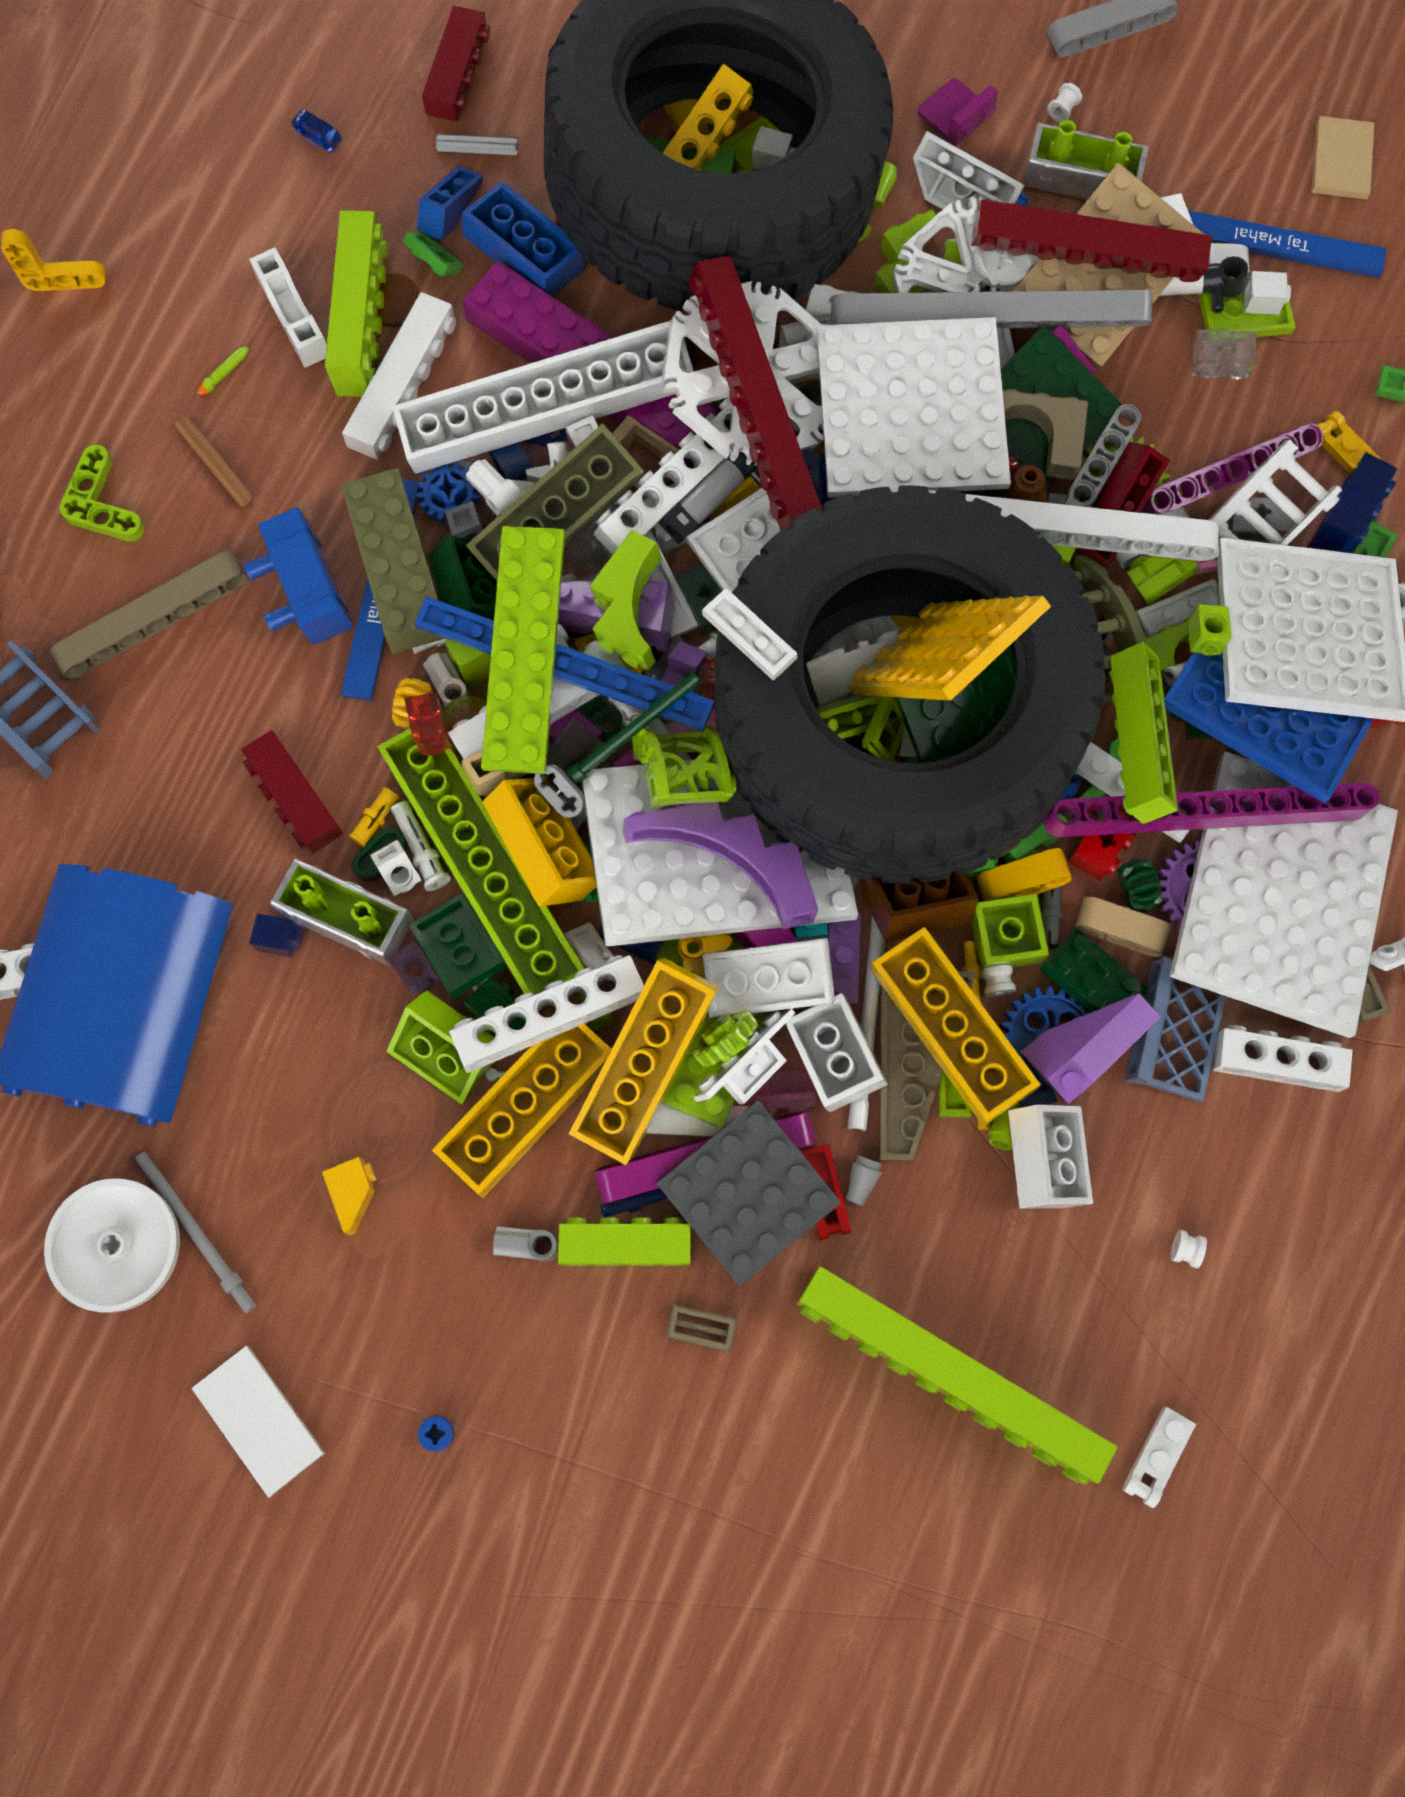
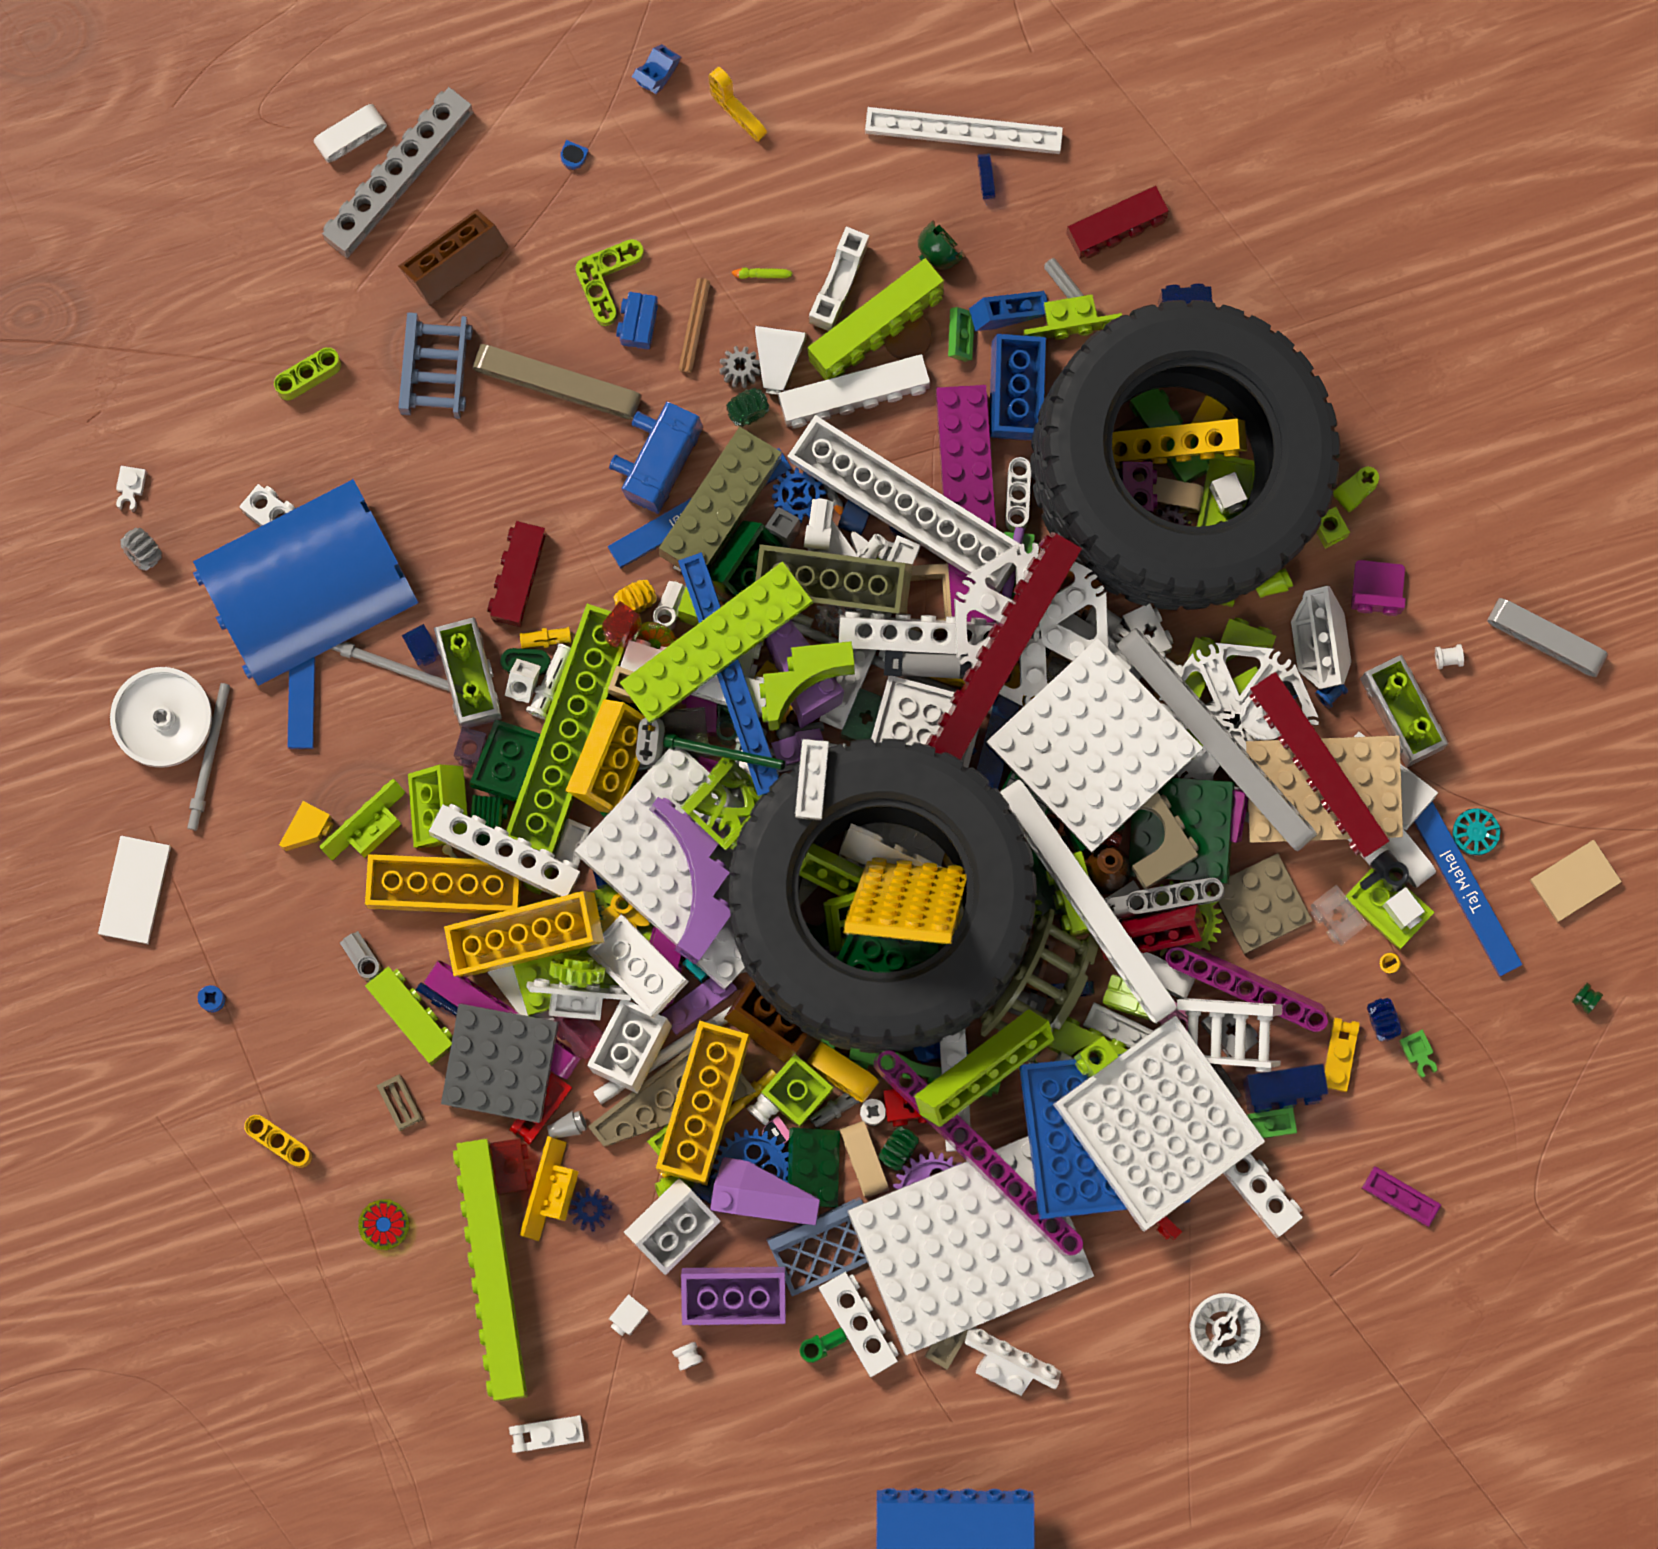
camera: 50 degrees right, 5 degrees up
none -> yellow beam [244,1115,312,1168]
none -> blue tile [287,656,316,749]
none -> lime bracket [320,779,405,860]
none -> light grey bar [331,641,464,694]
none -> tile [358,1199,410,1250]
none -> clear red brick [490,1138,533,1195]
none -> yellow bracket [520,1136,579,1241]
none -> clear blue gear [569,1188,612,1232]
none -> white brick [609,1295,649,1336]
none -> blue brick [616,292,659,350]
none -> medium lavender brick [681,1267,786,1325]
none -> light grey gear [719,346,761,388]
none -> clear green gear [726,388,769,427]
none -> white slope [755,326,807,395]
none -> tile [762,1116,789,1146]
none -> green axle [800,1328,847,1363]
none -> white wheel [860,1099,886,1126]
none -> white plate [865,107,1063,154]
none -> dark green cylinder [917,220,965,270]
none -> white beam [1005,457,1031,532]
none -> lime bracket [1024,294,1122,340]
none -> dark tan plate [1210,853,1312,955]
none -> clear blue gear [1367,998,1402,1042]
none -> yellow hinge [1380,953,1401,973]
none -> teal wheel [1452,808,1500,856]

